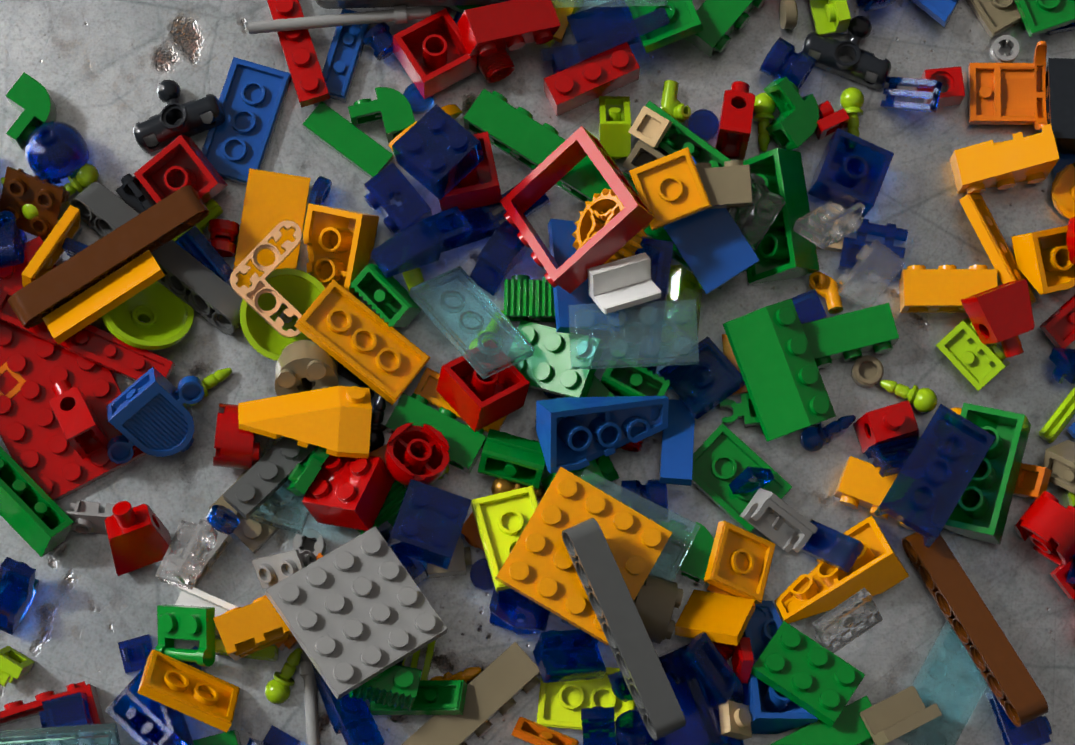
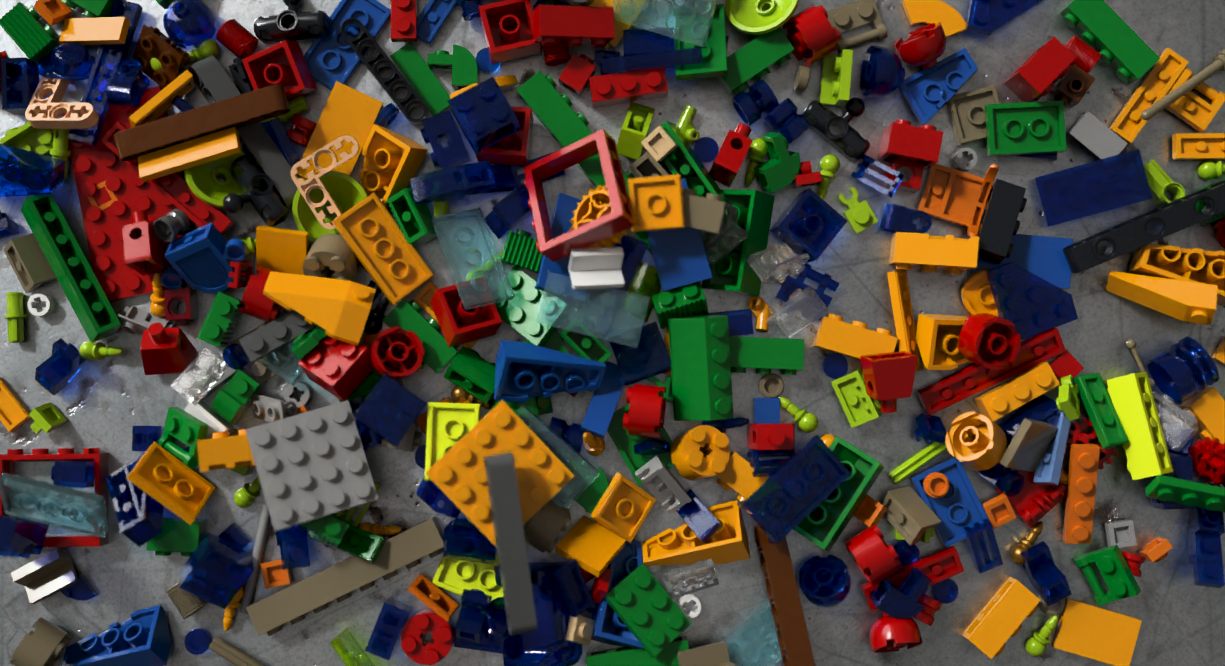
camera: 15 degrees right, 10 degrees up
none -> lime bar [79,341,123,361]
none -> light orange bar [150,273,165,317]
none -> dark grey wheel [153,209,190,242]
none -> dark red brick [164,288,198,326]
none -> green brick [197,291,246,348]
none -> green brick [211,369,261,425]
none -> red piece [216,19,258,59]
none -> black piece [223,155,289,227]
none -> red tile [228,260,254,288]
none -> light orange tile [256,225,309,275]
none -> black beam [341,18,428,126]
none -> red brick [558,53,596,97]
none -> light orange bar [583,433,605,456]
none -> red brick [623,384,667,439]
none -> green brick [651,281,709,329]
none -> light orange brick [670,425,730,481]
none -> white bush [678,594,701,619]
none -> clear blue wheel [731,79,779,126]
none -> blue tile [753,398,780,423]
none -> clear blue cylinder [799,555,851,608]
none -> clear blue tile [822,353,848,379]
none -> lime plate [837,187,878,235]
none -> red brick [877,120,943,170]
none -> clear blue piece [880,203,932,233]

